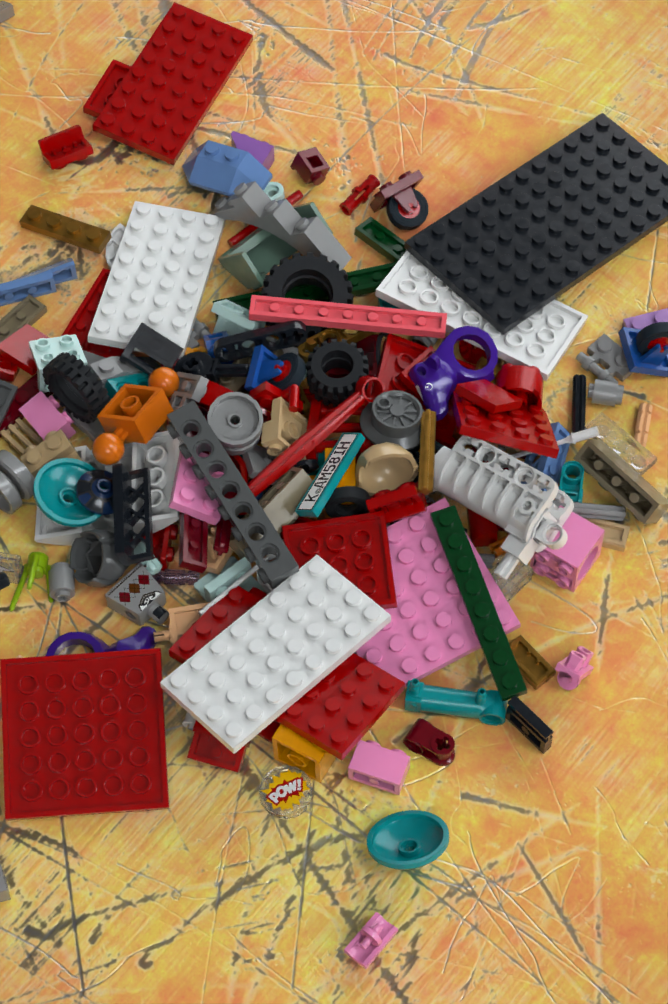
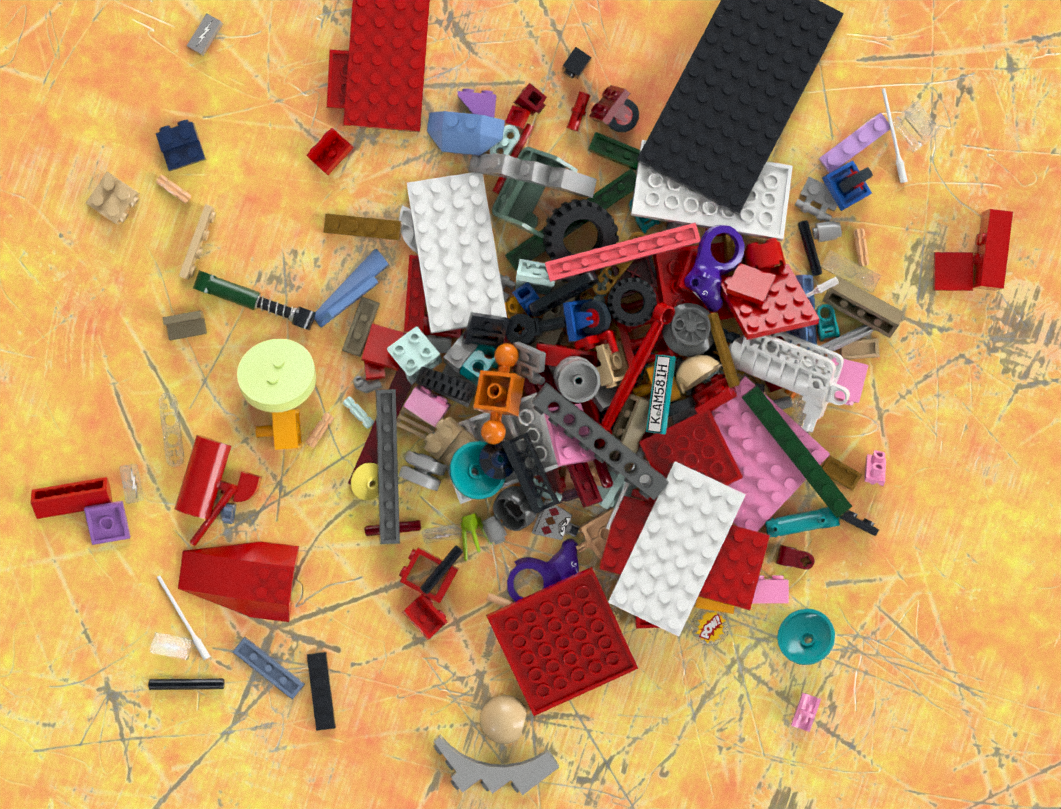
camera: 25 degrees left, 30 degrees up
none -> red plate [505,105,531,129]
none -> black brick [562,47,592,79]

